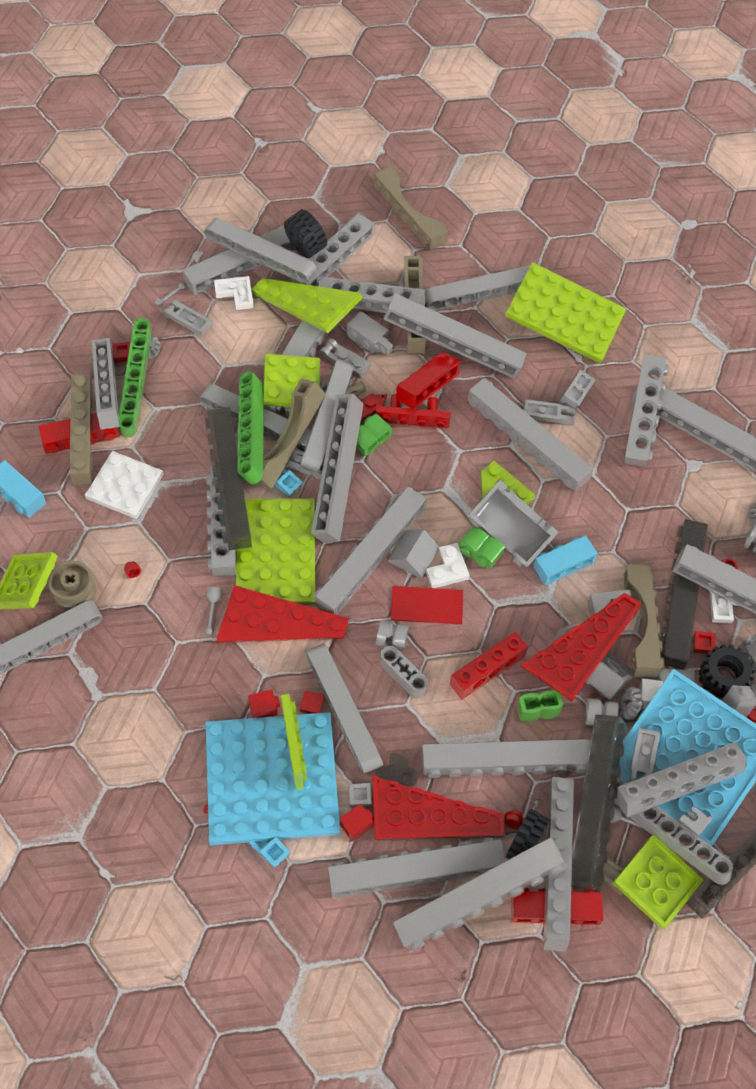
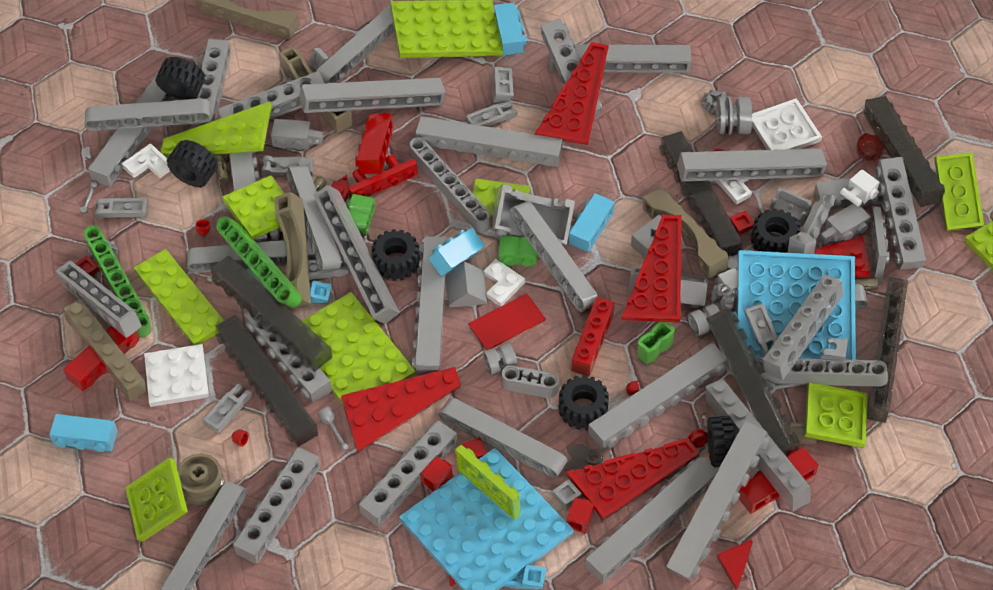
camera: 30 degrees left, 5 degrees down
none -> lime plate [133,249,228,345]
none -> black tyre [166,140,218,188]
none -> red hinge [195,219,211,236]
none -> light grey hinge [203,384,253,434]
none -> dark tan pin [213,154,229,185]
none -> clear smoke brick [215,315,318,447]
none -> light grey brick [233,447,321,564]
none -> light grey tile [308,48,329,70]
none -> light grey brick [359,420,457,527]
none -> black tyre [372,229,420,281]
none -> light grey beam [410,137,490,232]
none -> medium azure brick [428,228,485,277]
none -> medium azure brick [494,2,526,55]
none -> light grey beam [510,201,598,312]
none -> red wing [535,42,609,145]
none -> black tyre [558,375,609,430]
none -> red hinge [626,380,640,396]
none -> red tile [717,539,753,589]

